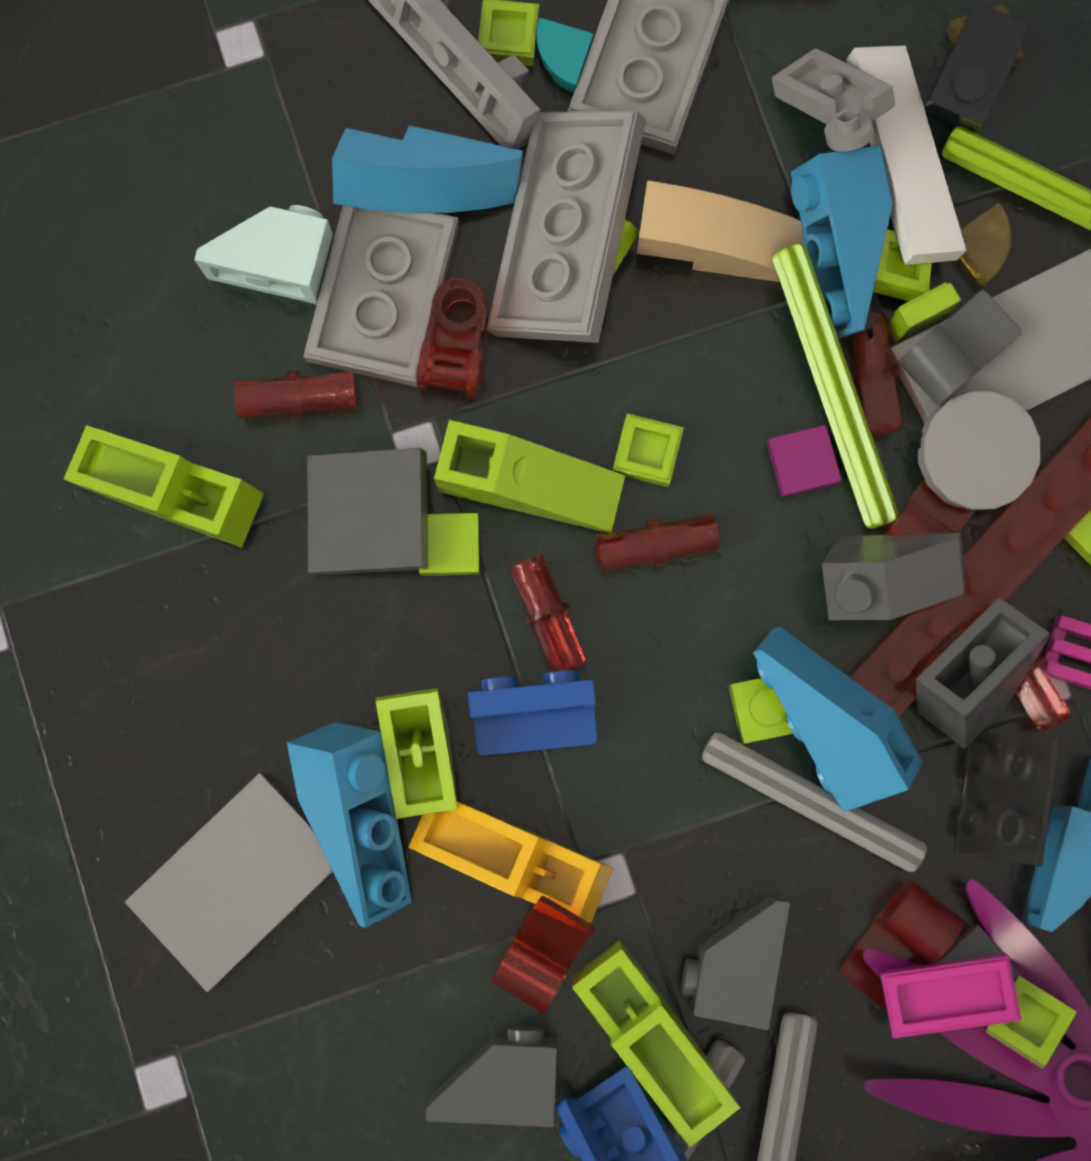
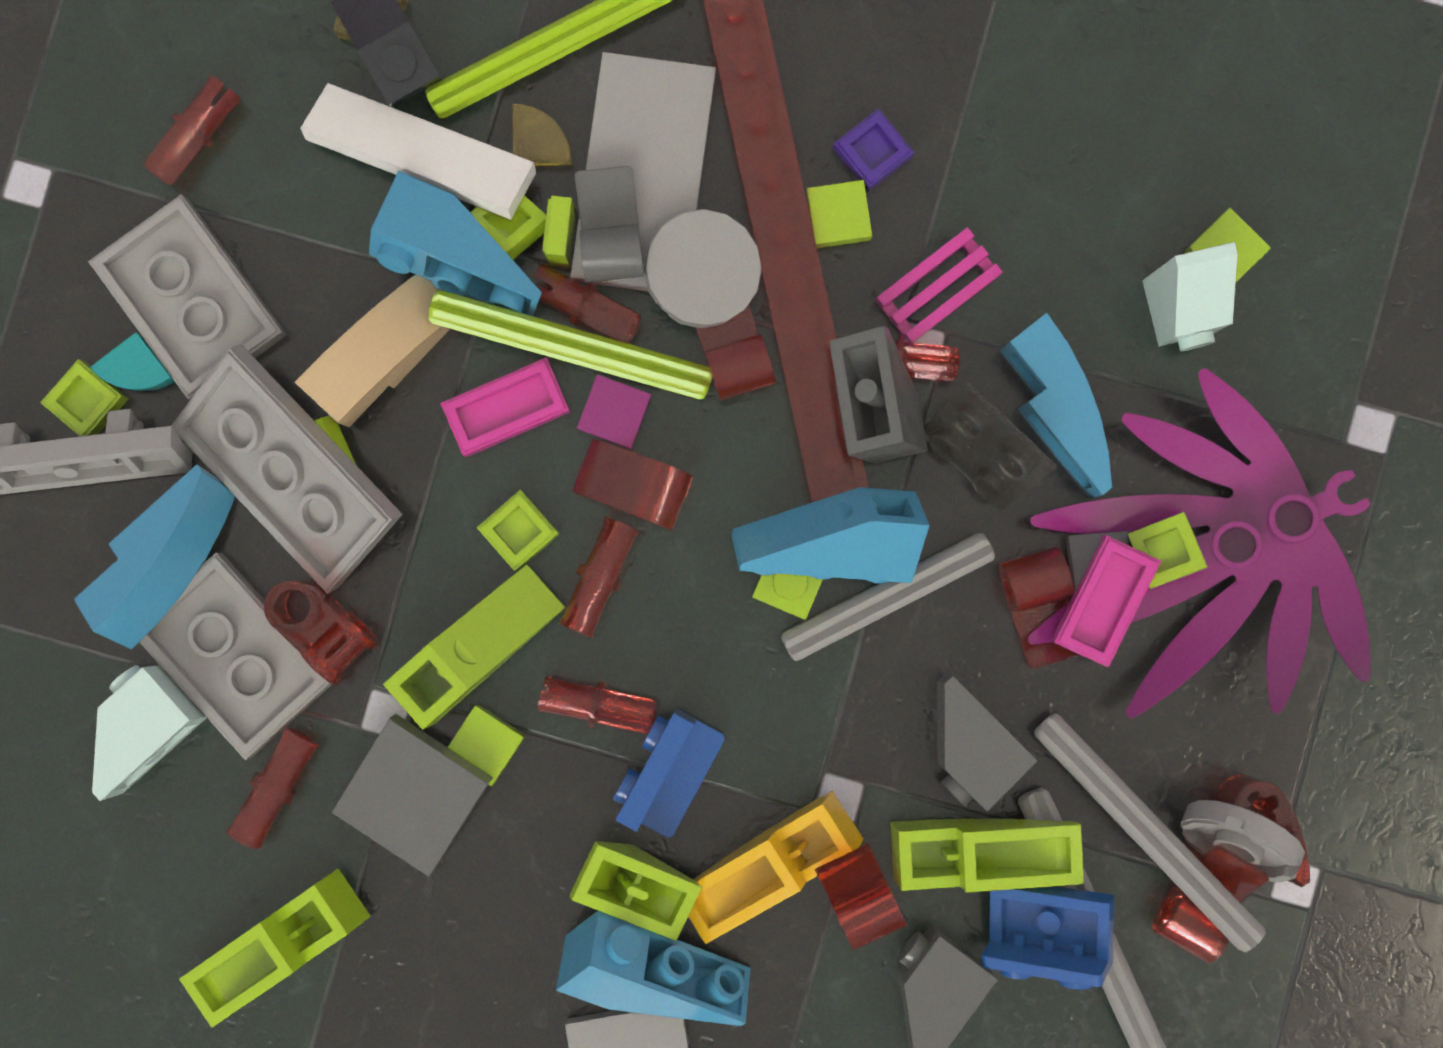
camera: 55 degrees left, 5 degrees up
light grey hinge [771,48,895,152] -> none
dark grey slope [822,533,966,620] -> none
none -> dark pink tile [440,358,571,458]
none -> clear red panel [573,439,693,531]

